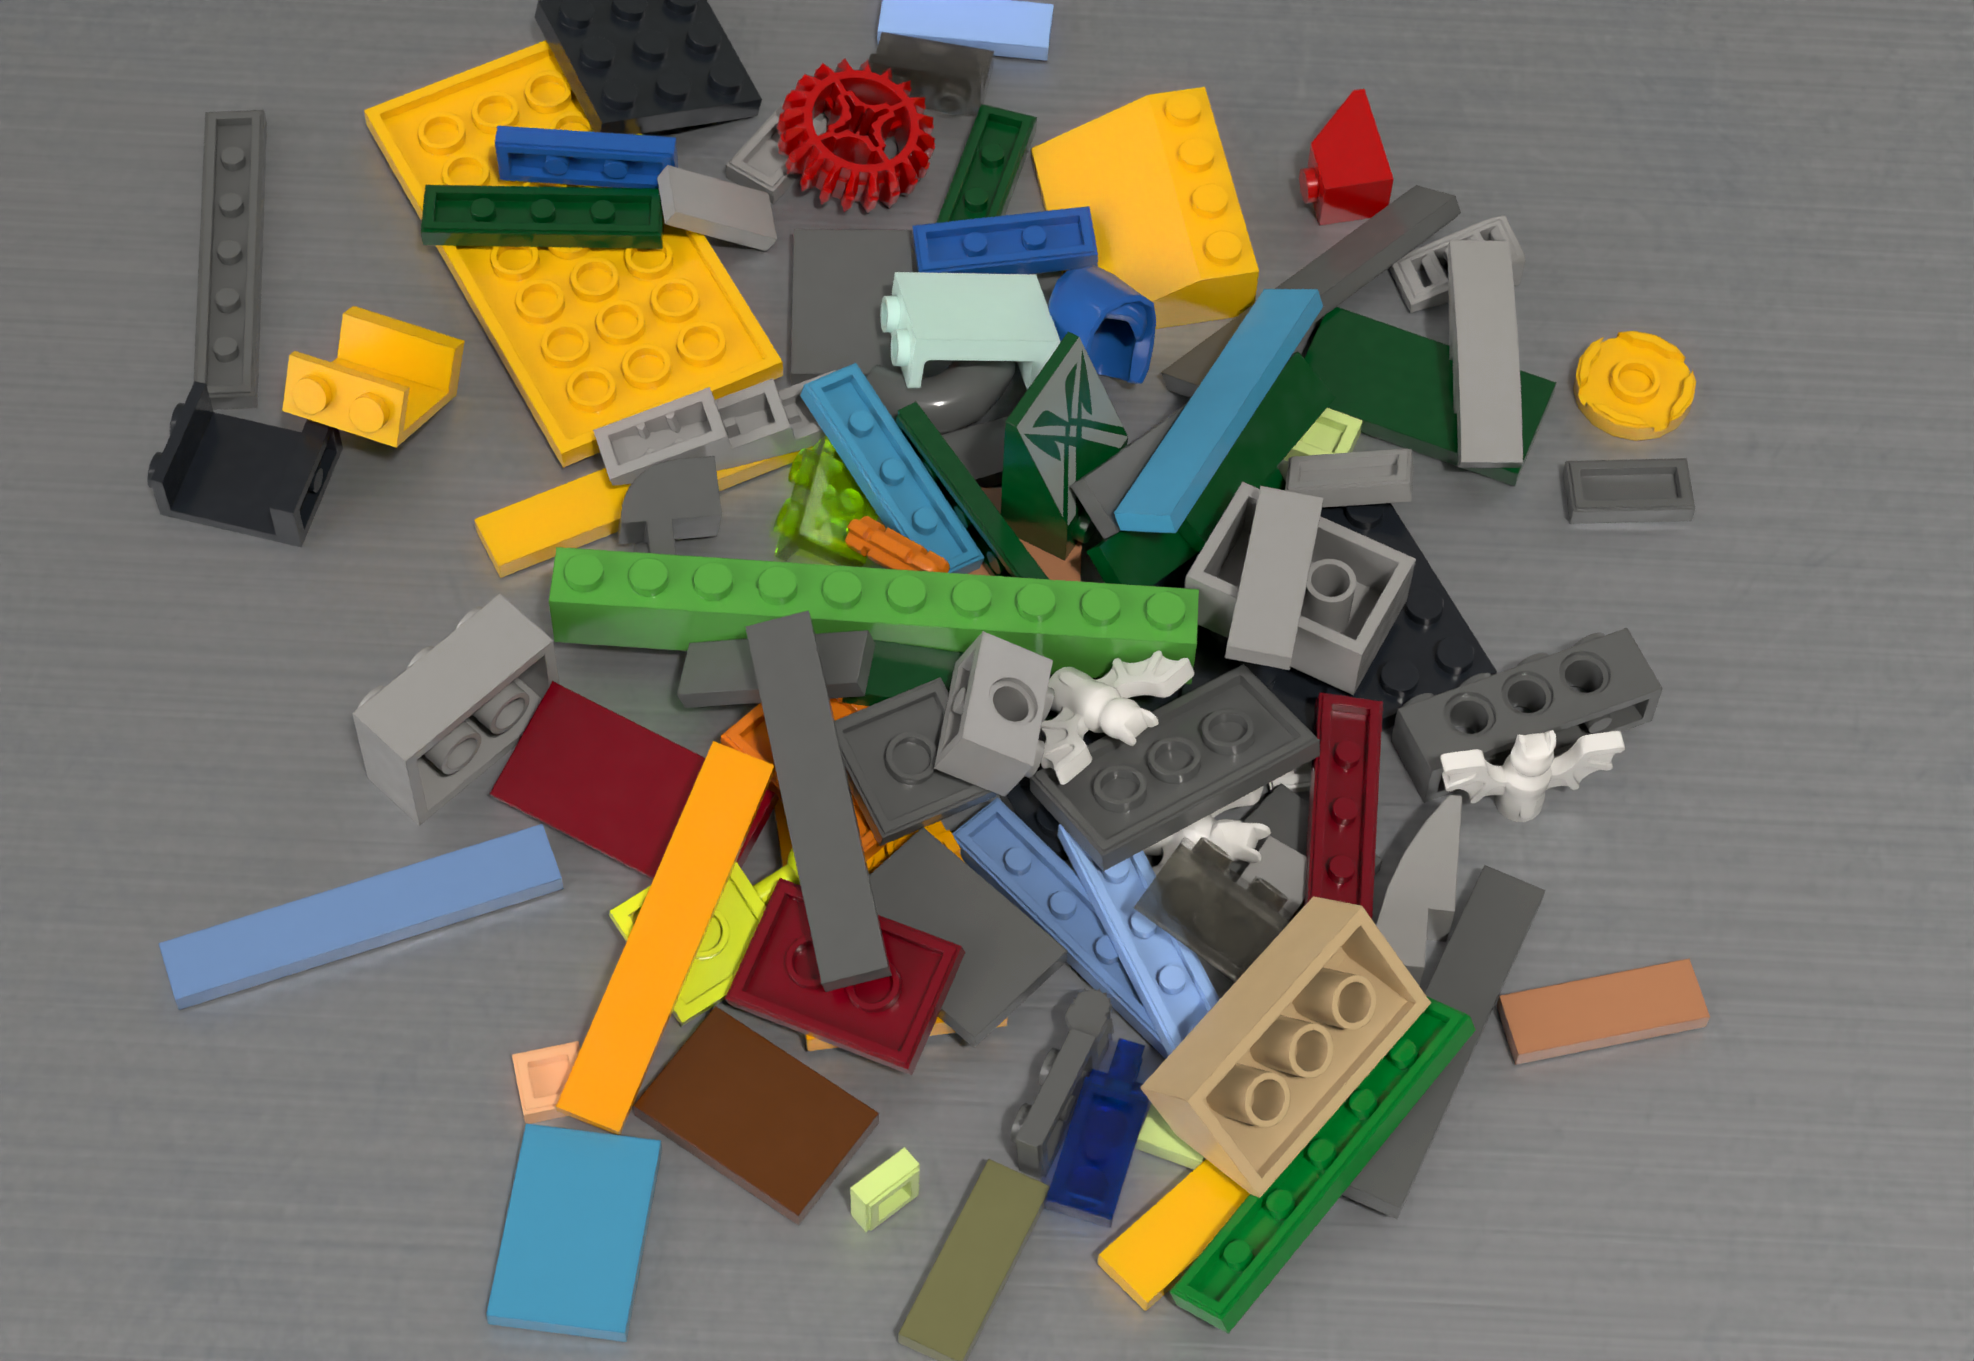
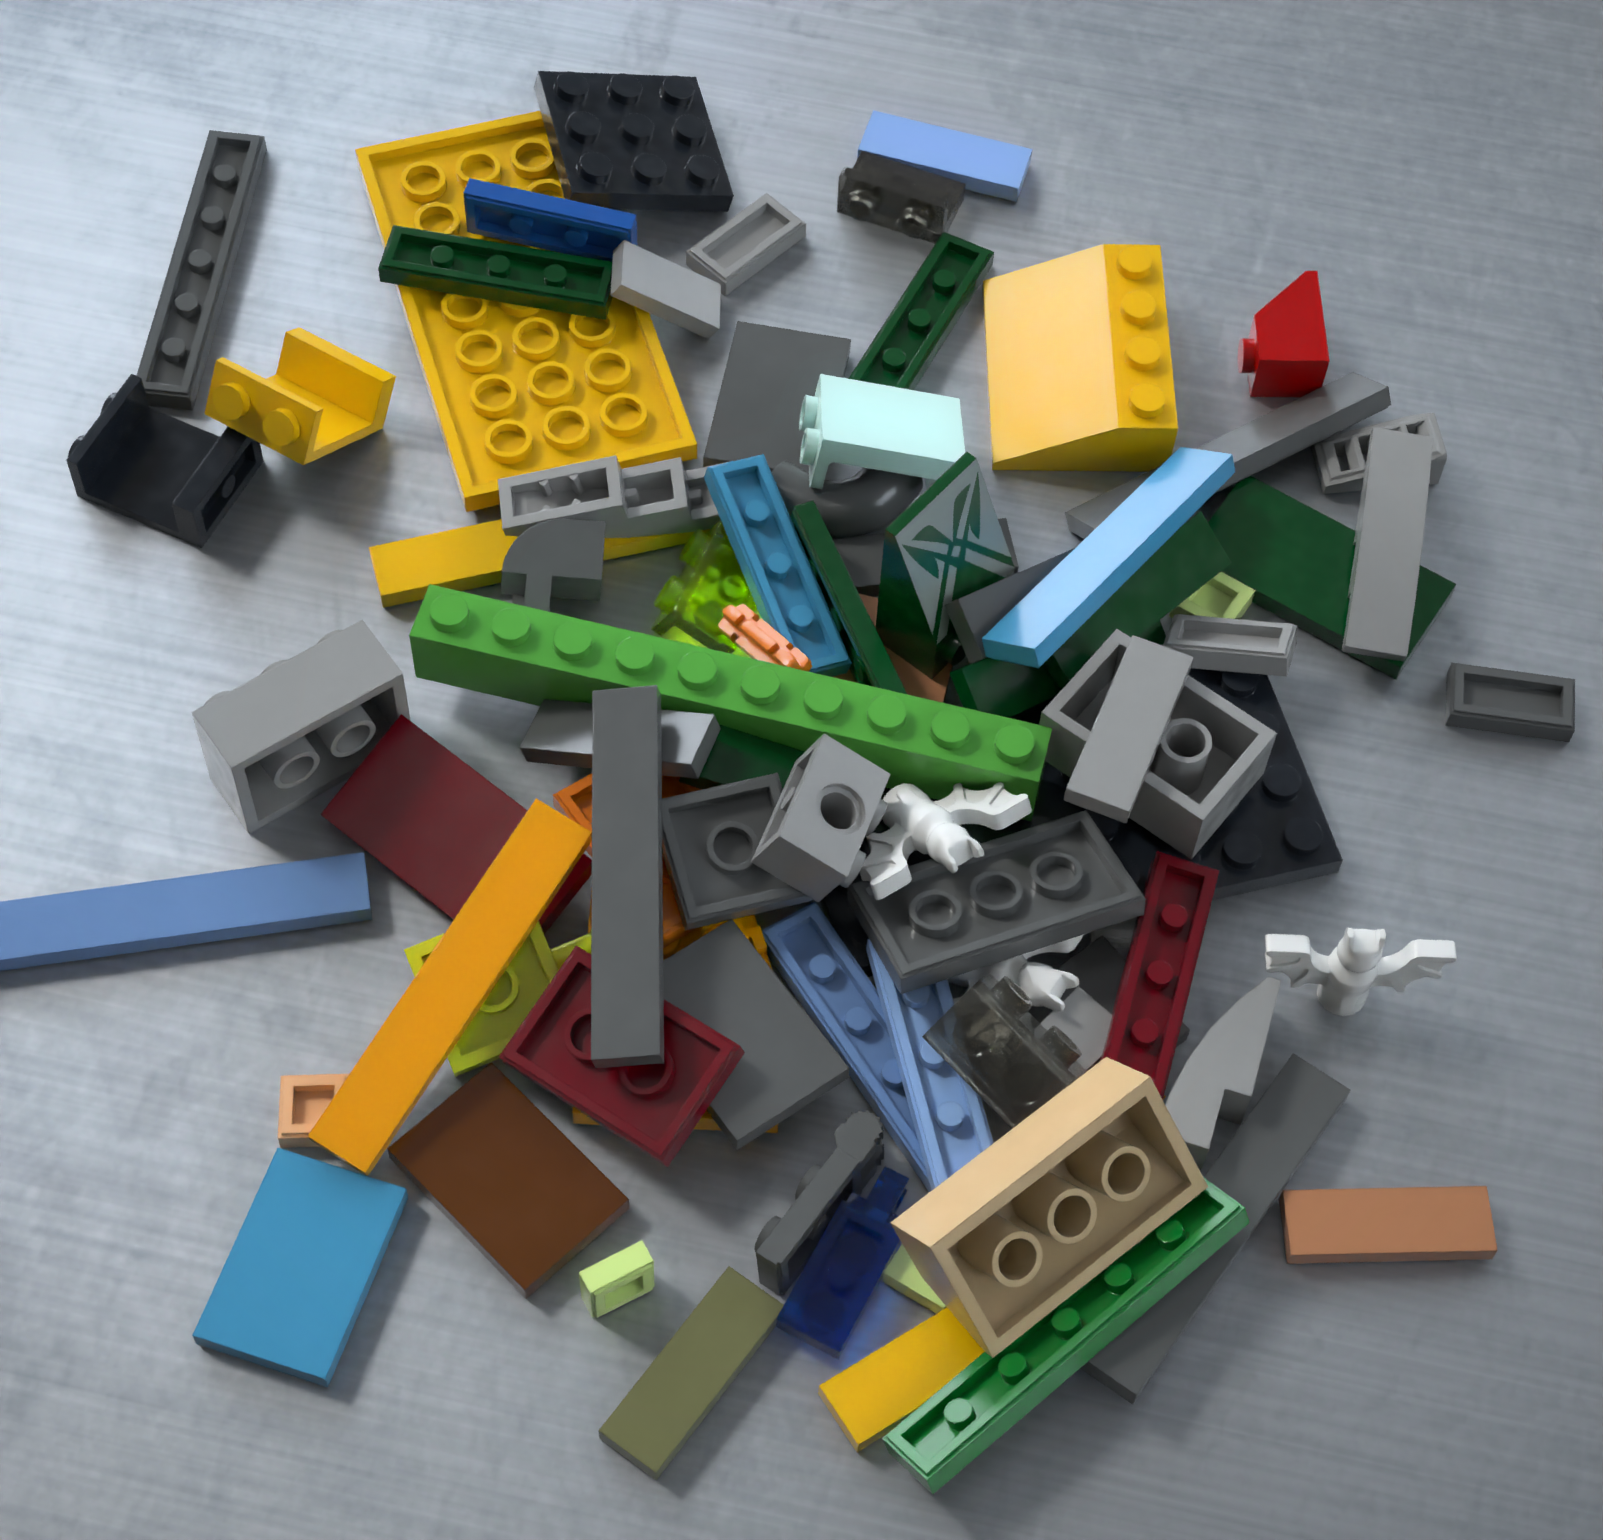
camera: 10 degrees right, 0 degrees up
red gear [777,58,935,214] -> none
blue tile [912,206,1098,274] -> none
blue piece [1047,265,1156,384] -> none
dark grey brick [1391,628,1663,803] -> none
yellow tile [1573,331,1696,441] -> none

